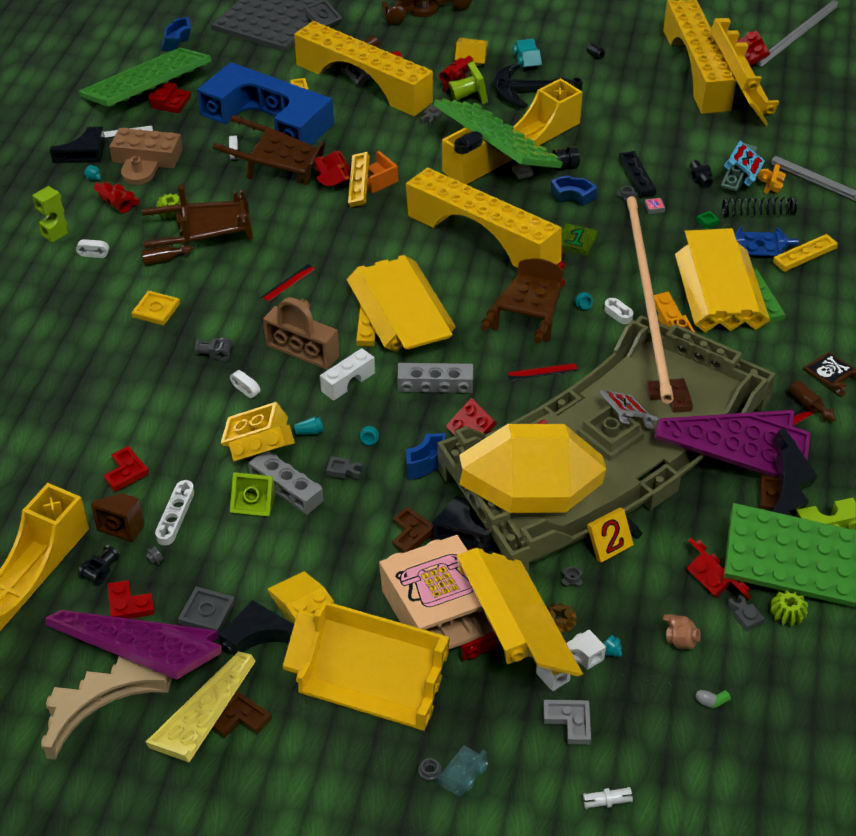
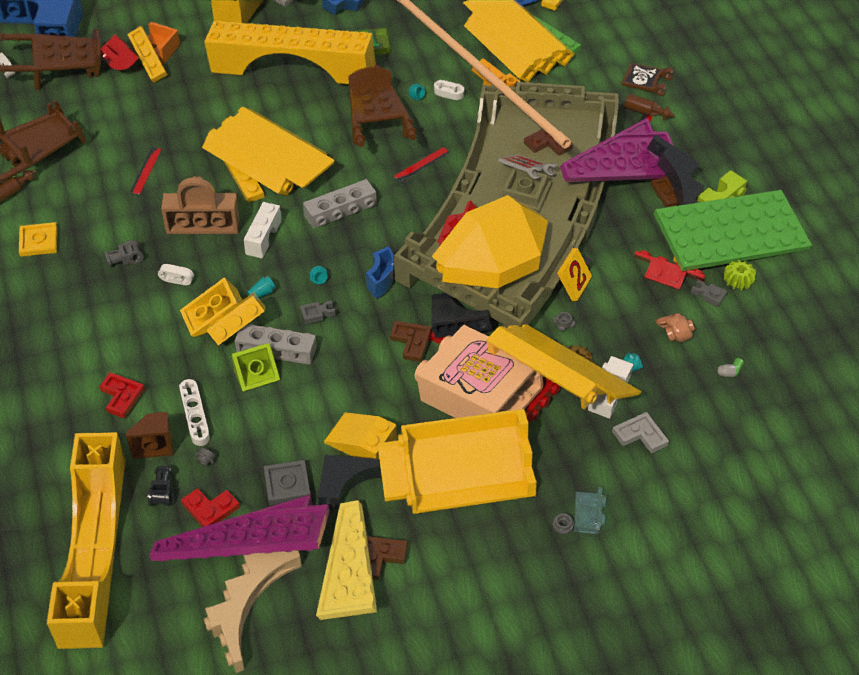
camera: 30 degrees left, 5 degrees up
red plate [446,398,497,435] -> none
white pin [583,787,633,809] -> none

